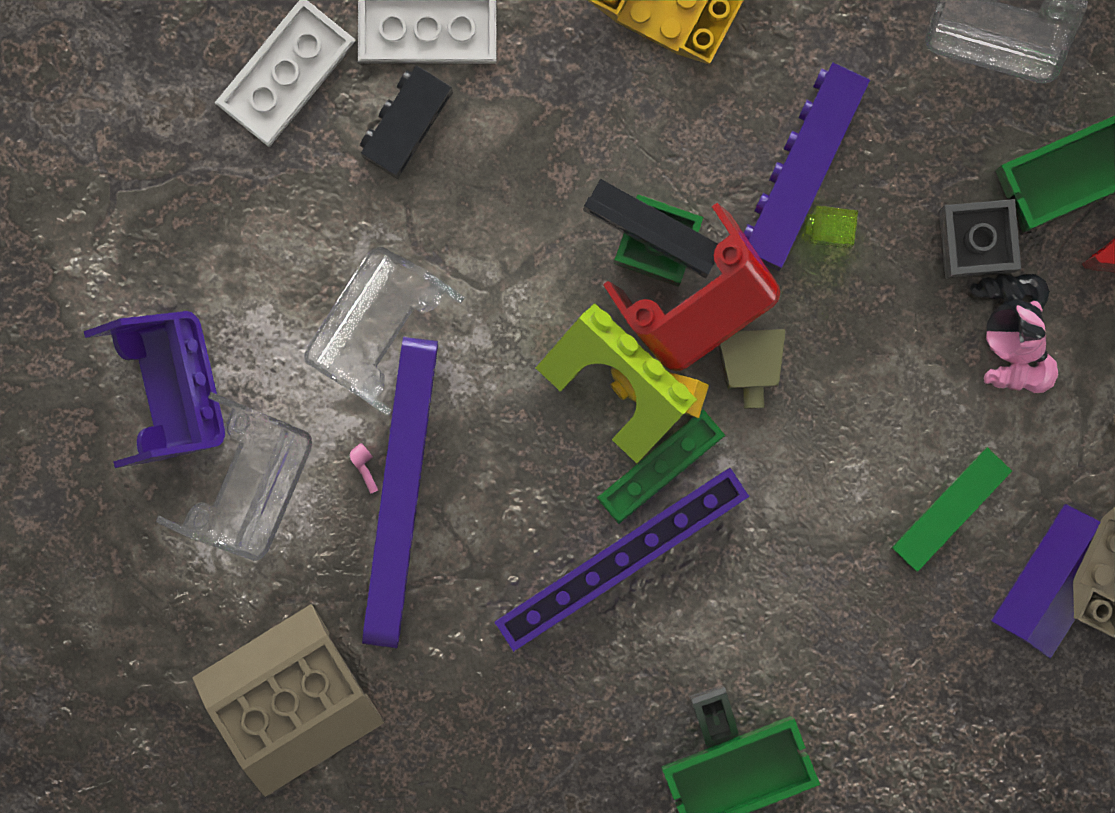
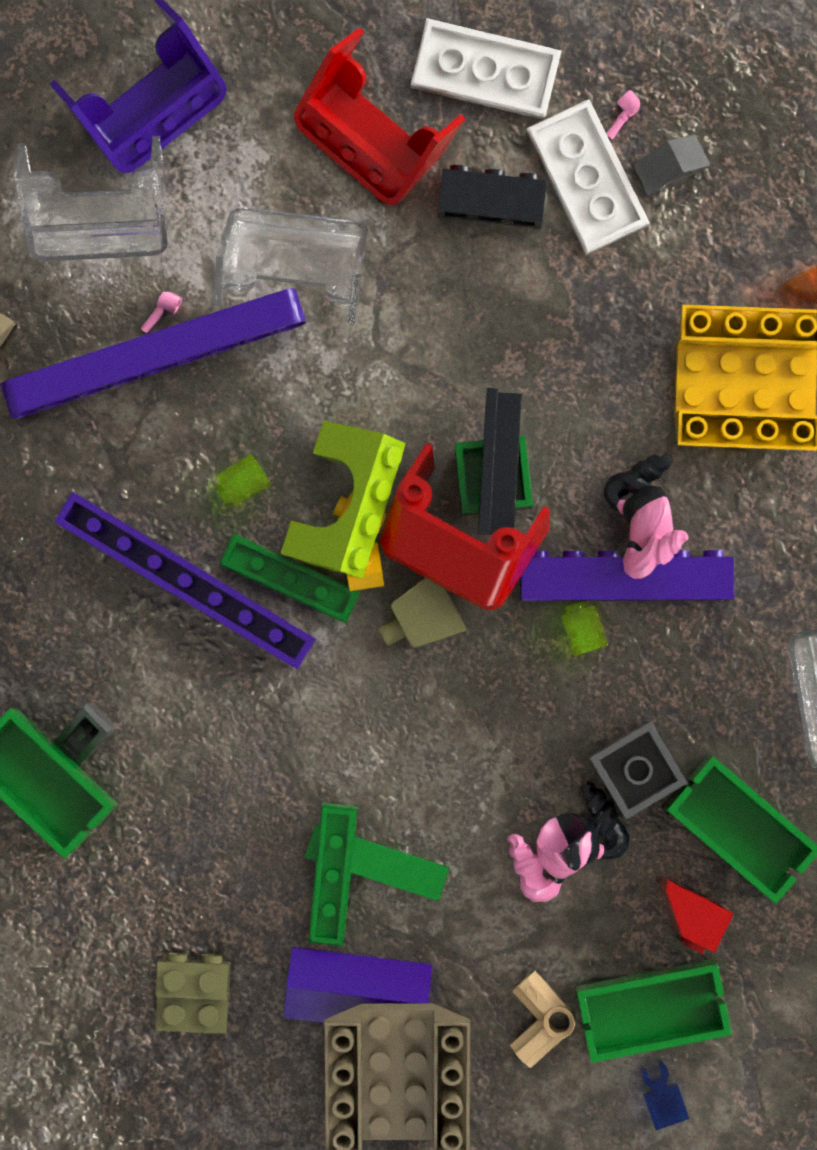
camera: 65 degrees right, 0 degrees up
none -> olive plate [156,952,231,1034]
none -> clear neon green brick [215,453,272,508]
none -> red windscreen [294,27,466,205]
none -> green tile [308,802,358,947]
none -> hair [604,453,689,579]

